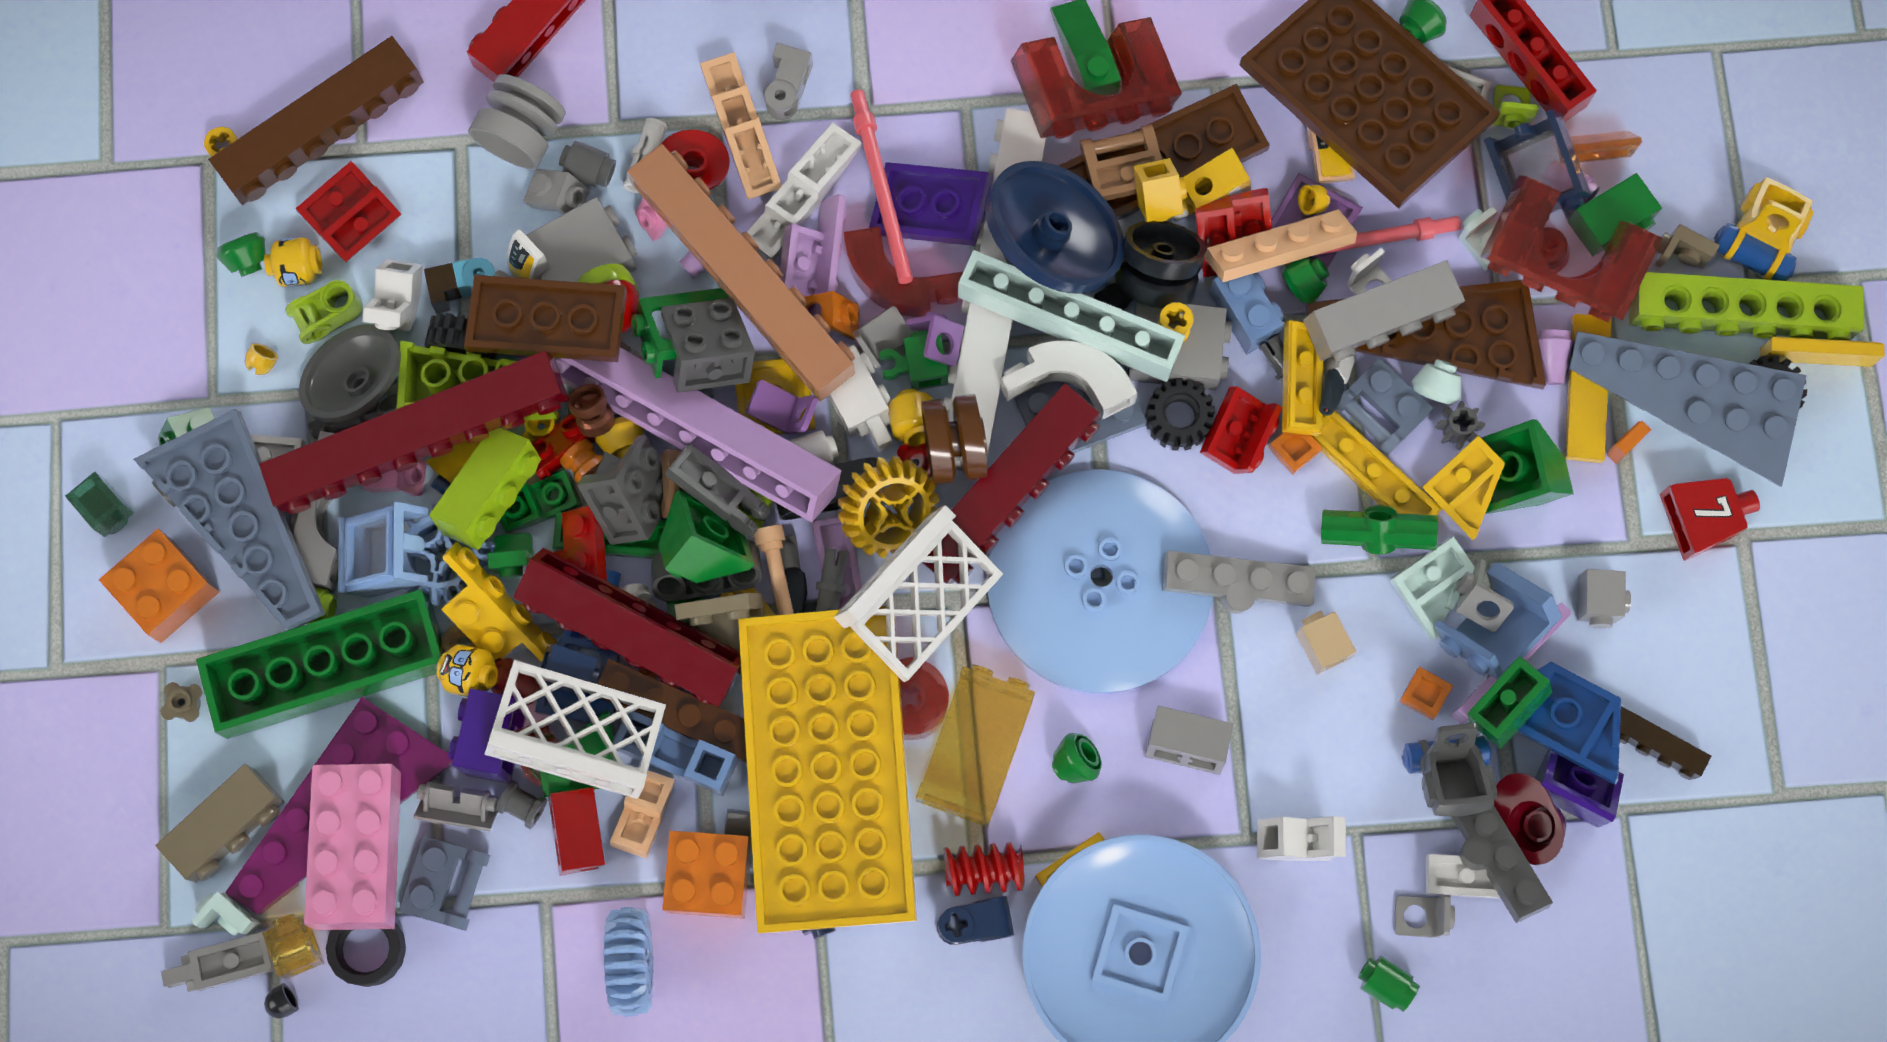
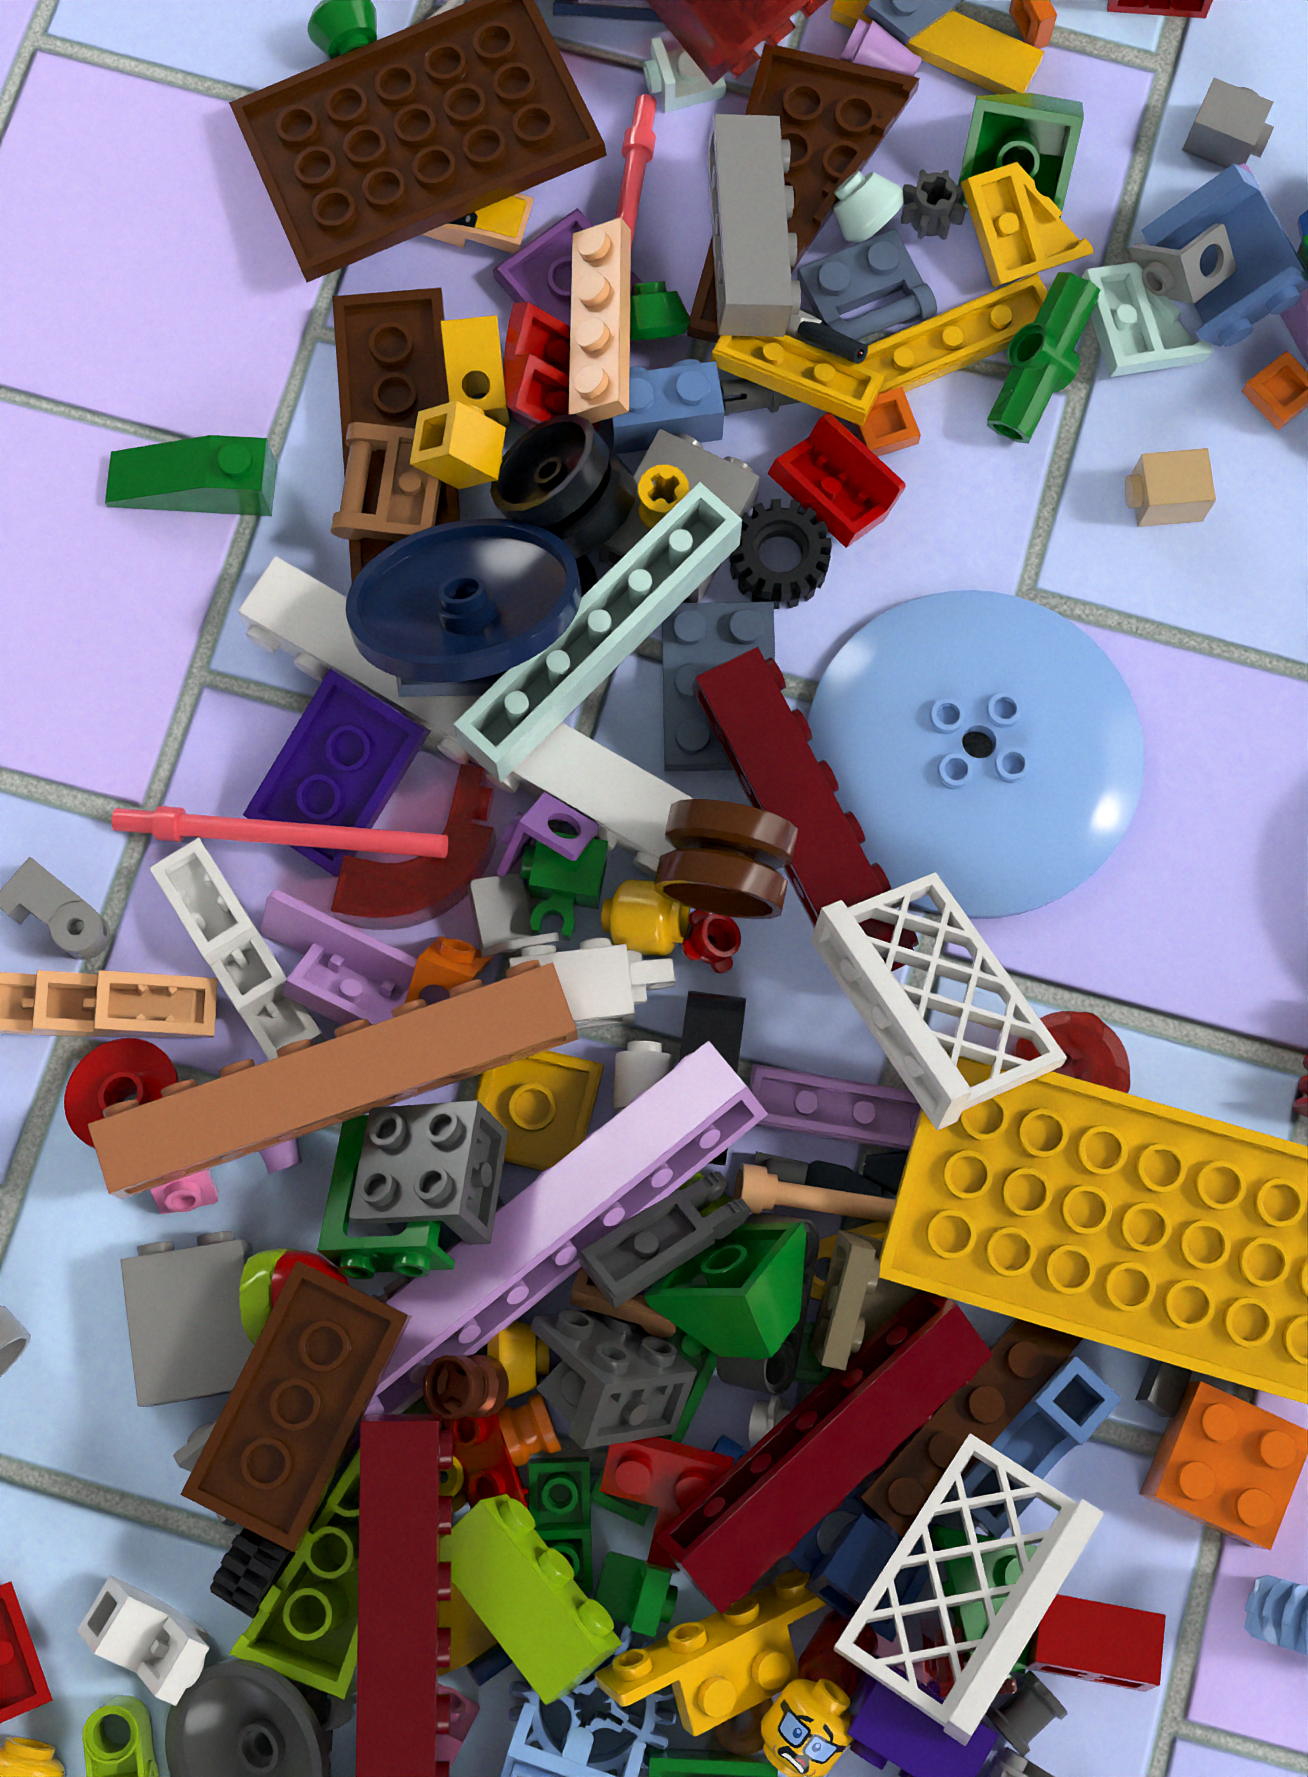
camera: 70 degrees left, 0 degrees up
leg [424,258,495,314] -> none
slope [507,229,550,279] -> none
light grey bracket [523,168,589,215] -> none
dark grey brick [559,141,616,188] -> none
light nougat slope [610,767,675,859] -> none
white pin [623,118,668,194] -> none
medium lavender bracket [746,380,819,434] -> none
dark grey pin [815,548,849,612] -> none
yellow gear [837,456,940,559] -> none
clear yellow panel [915,664,1036,828] -> none
white arch [1000,341,1138,420] -> none
clear red arch [1010,17,1182,139] -> none
green cone [1052,733,1102,784] -> none
light grey hinge [1145,705,1234,775] -> none
light grey hinge [1162,551,1315,614] -> none
yellow hinge [1298,185,1331,215] -> none
white bracket [1346,248,1392,295] -> none

